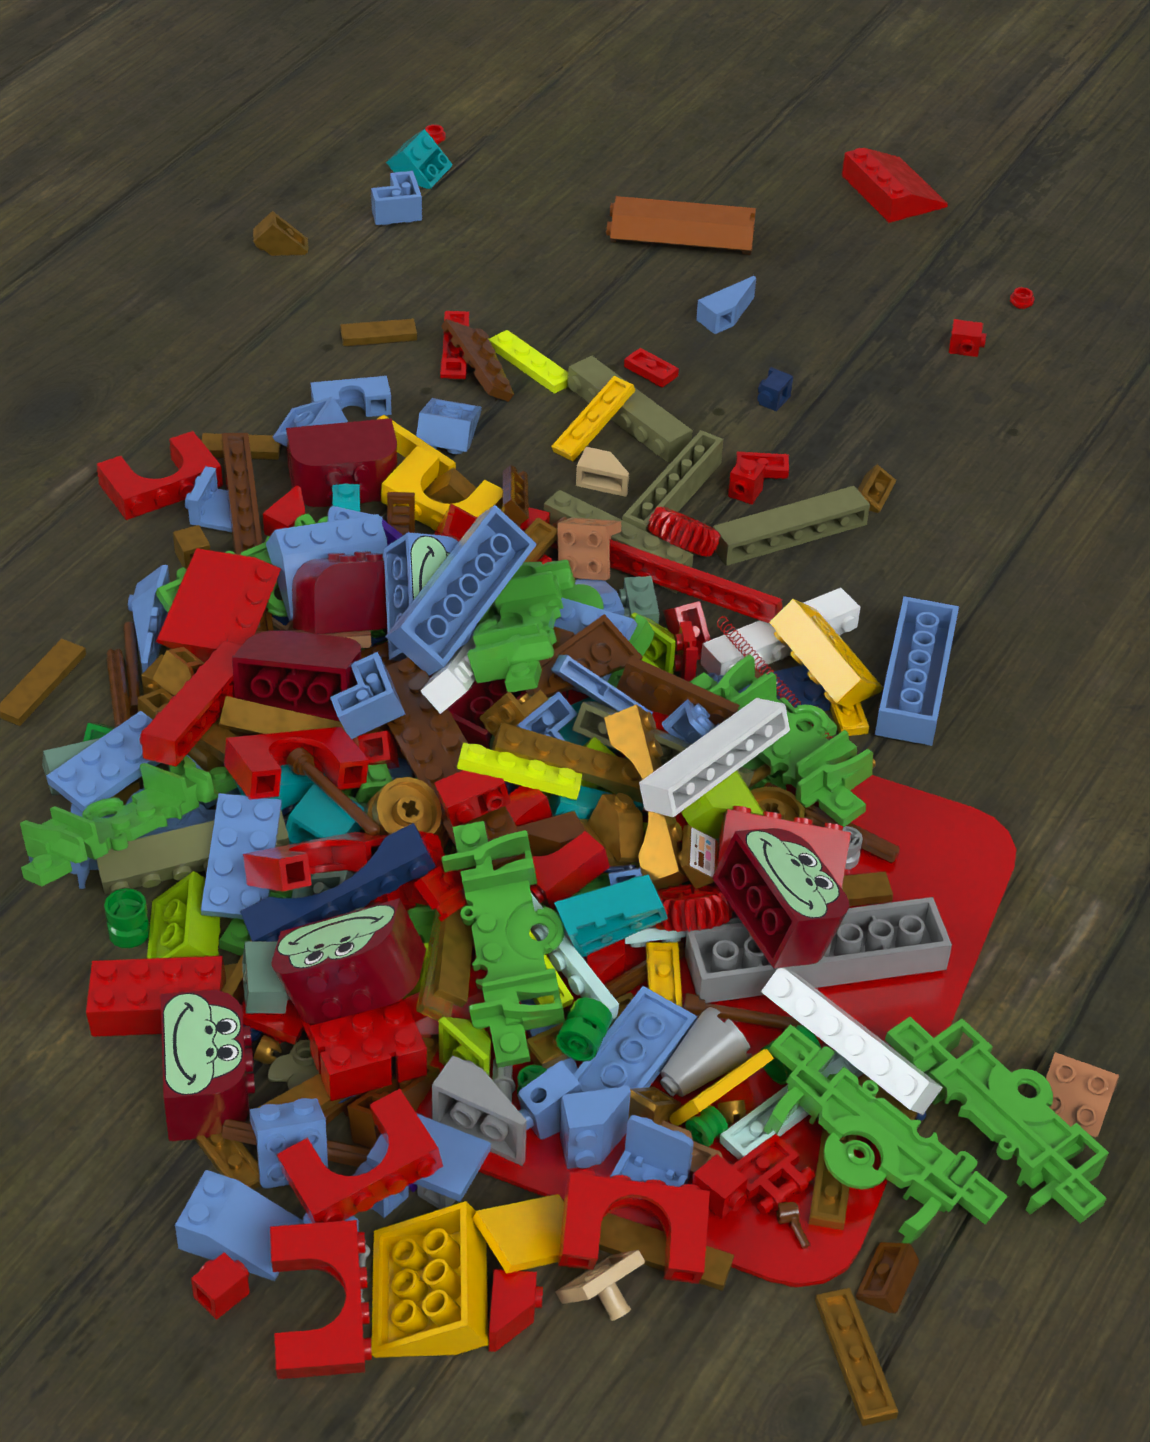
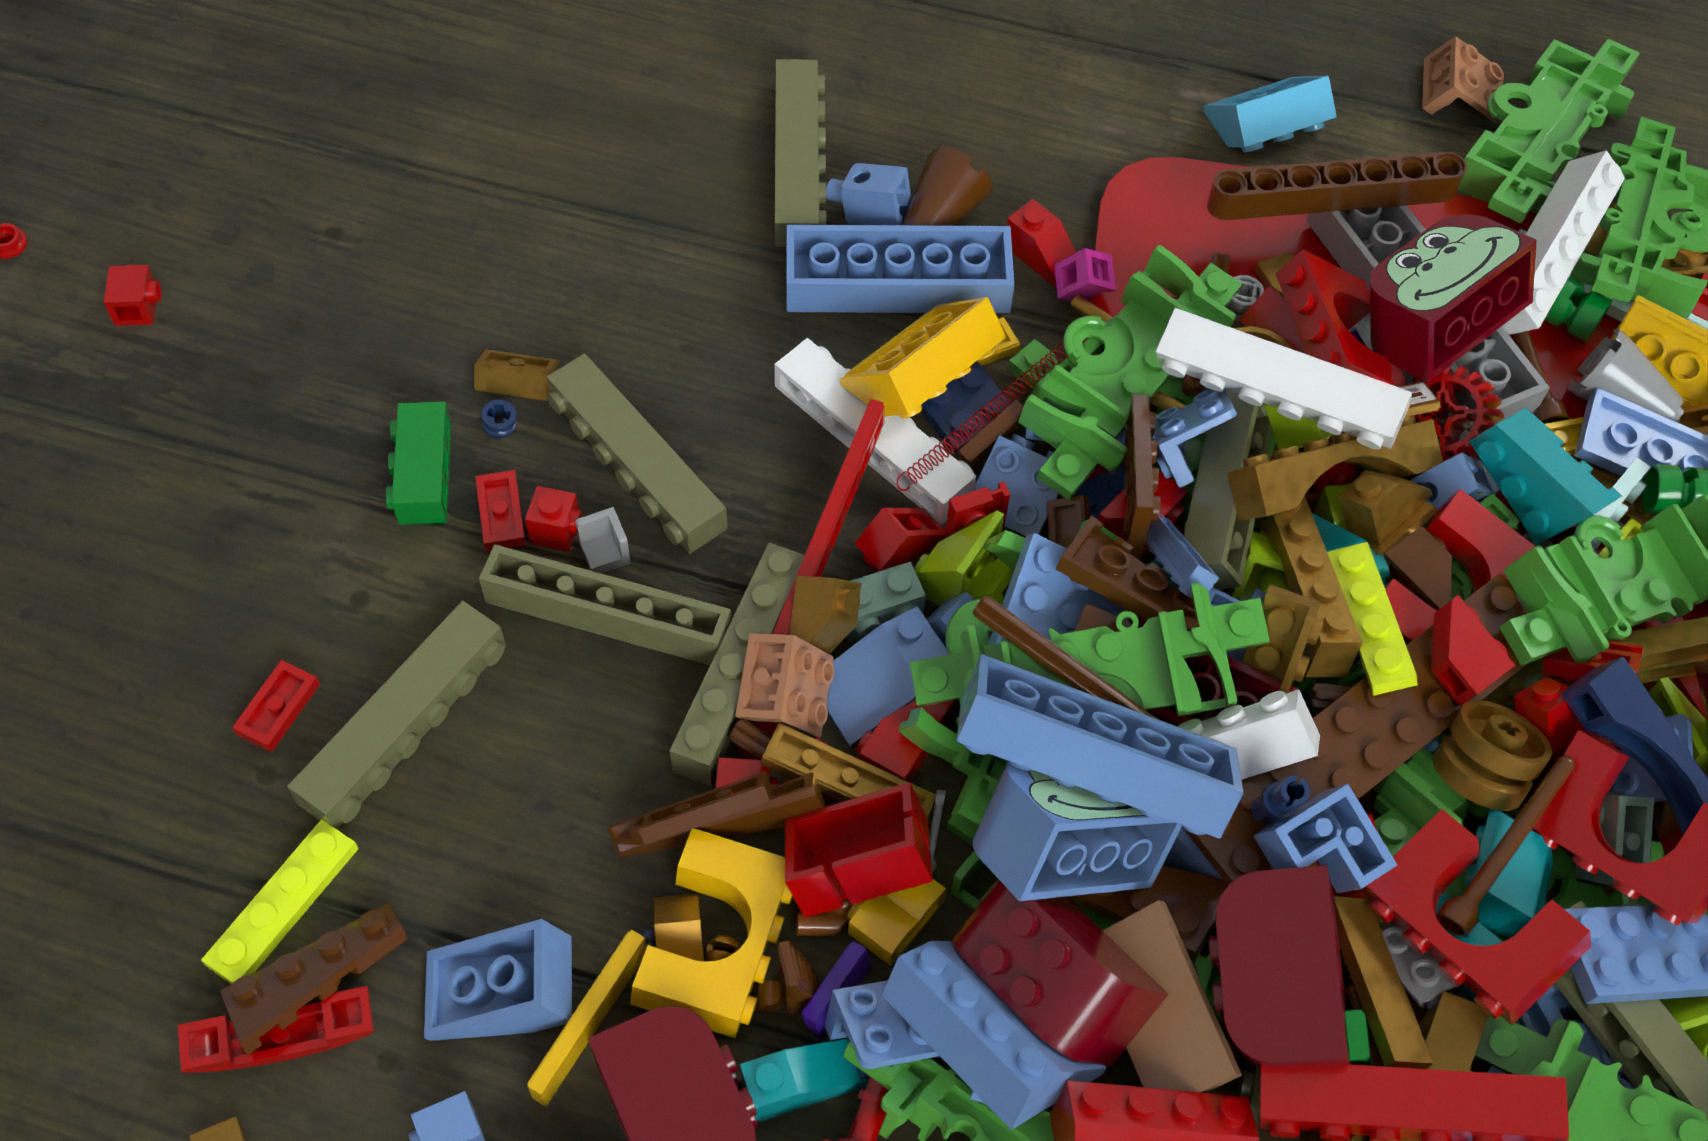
camera: 105 degrees left, 15 degrees up
yellow tile [551,376,635,462] -> none
tan slope [576,447,629,497] -> none
red gear [648,507,721,557] -> none
medium blue slope [696,276,756,334] -> none
dark blue brick [757,367,793,412] -> none
none -> green brick [386,402,451,525]
none -> dark blue bush [481,399,517,438]
none -> light grey panel [575,507,631,574]
none -> olive brick [775,59,826,247]
none -> pearl gold slope [790,576,862,654]
none -> medium blue torso [826,163,912,225]
none -> reddish brown cone [901,146,993,226]
none -> reddish brown axle [973,596,1159,720]
none -> red slope [1007,199,1077,288]
none -> dark pink brick [1054,248,1116,302]
none -> medium azure slope [1203,76,1337,152]
none -> reddish brown beam [1207,152,1467,220]
none -> dark blue pin [1251,775,1311,825]
none -> green tile [1345,1010,1371,1066]

